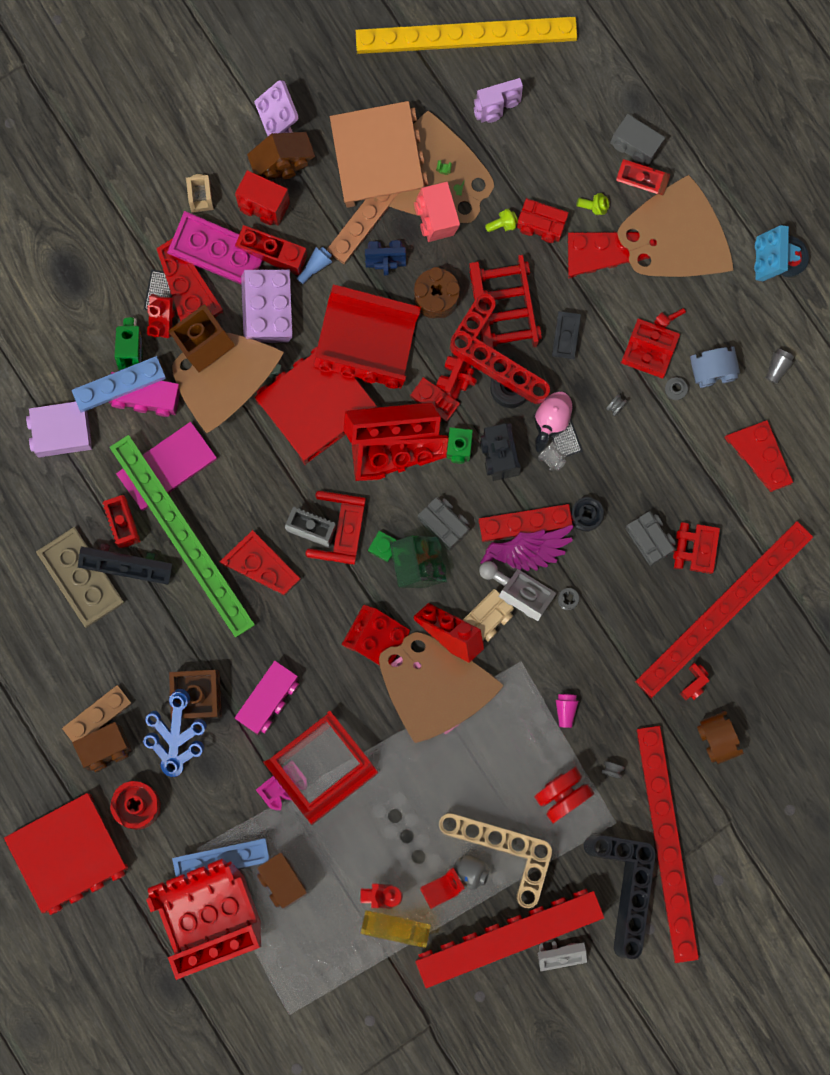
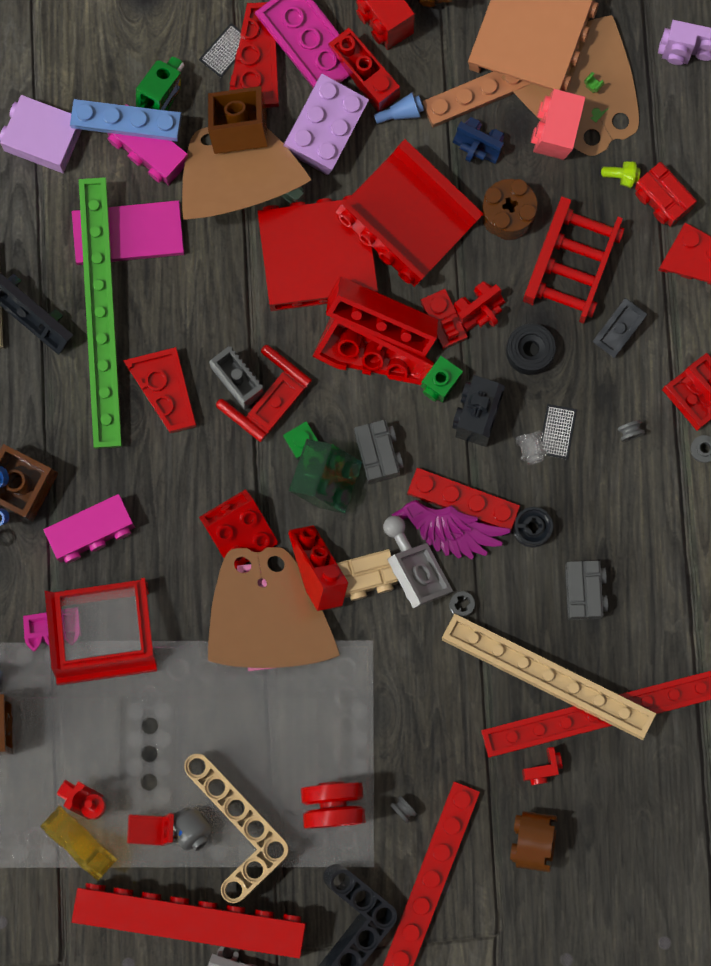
camera: 30 degrees right, 0 degrees up
red brick [102,495,141,549] -> none
red hips [147,294,175,338] -> none
red beam [450,293,550,404] -> none
bright pink hair [535,392,572,452] -> none
dark pink cone [556,694,579,728] -> none
red plate [673,523,720,574] -> none
none -> tan plate [442,614,656,740]

